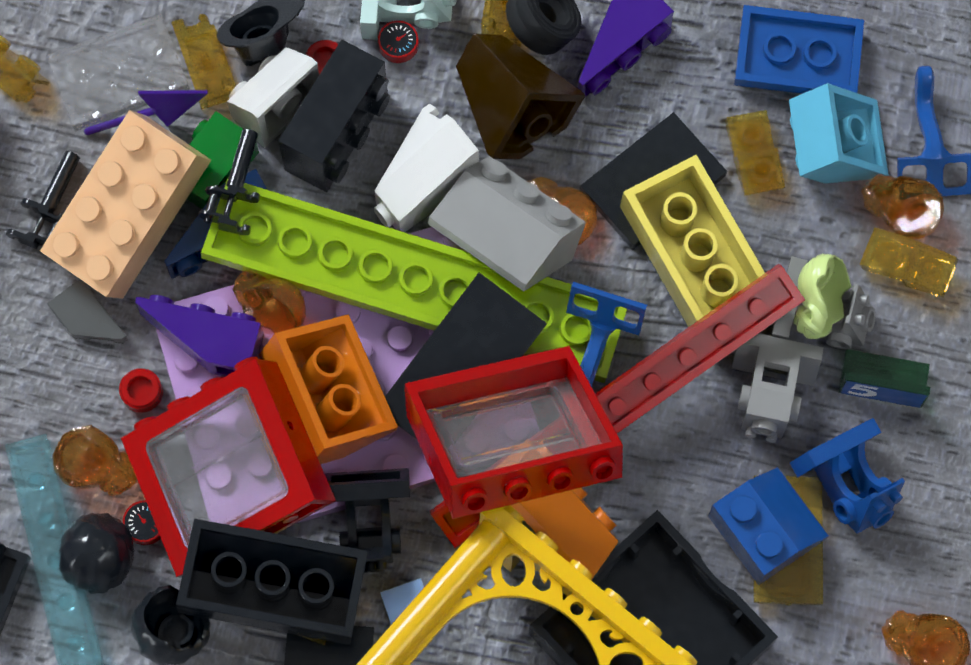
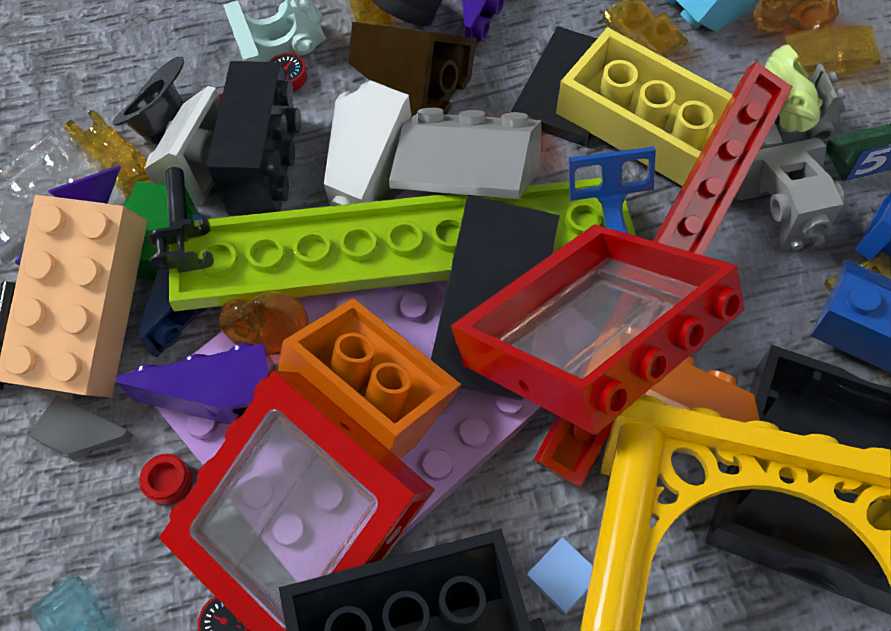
camera: 20 degrees left, 10 degrees down
clear orange hair [52,425,137,496] -> none
black tile [324,468,410,573] -> none

